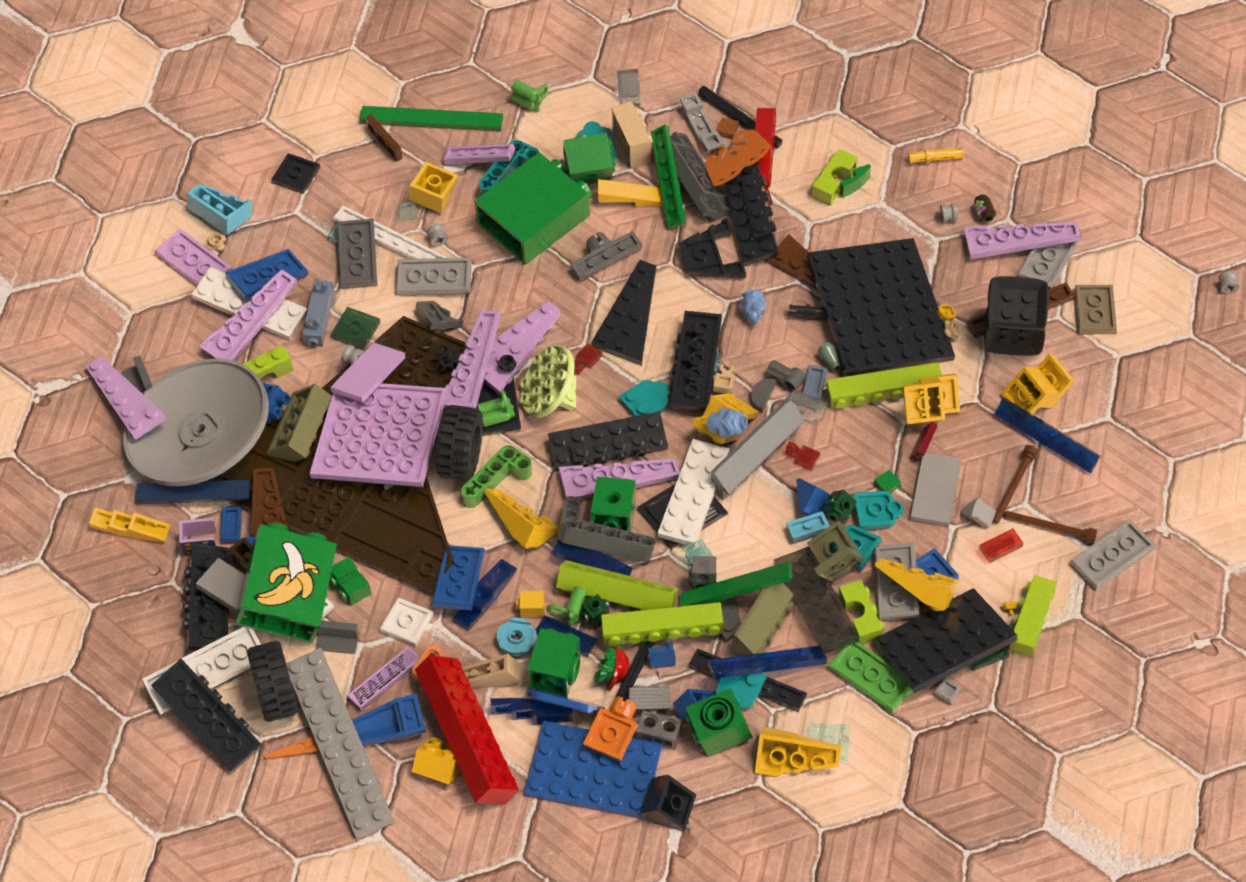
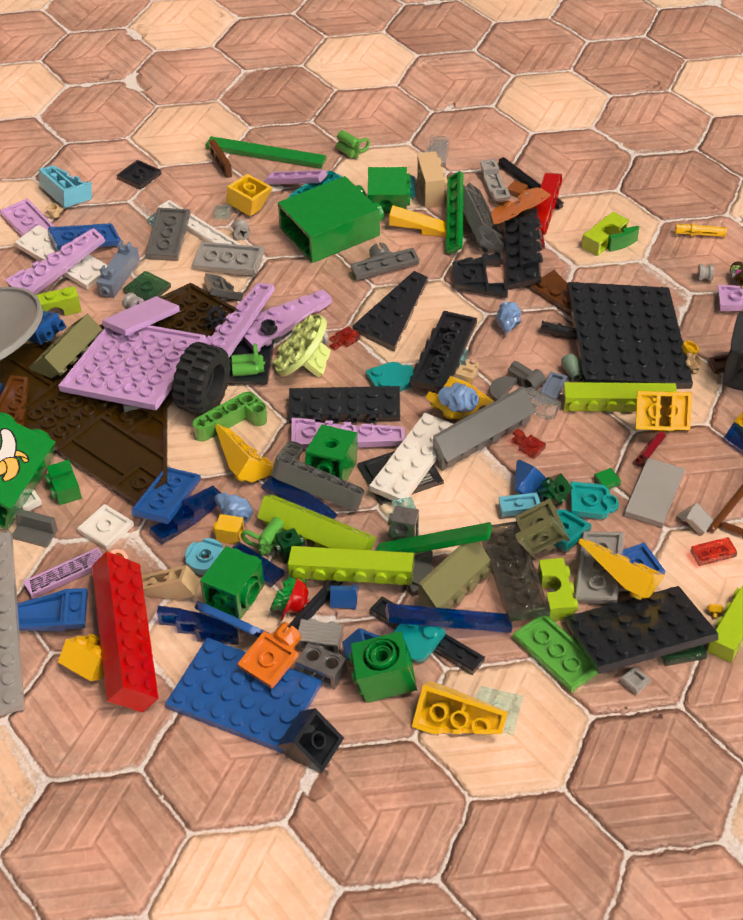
camera: 10 degrees right, 10 degrees down
none -> medium blue head [214,492,253,524]

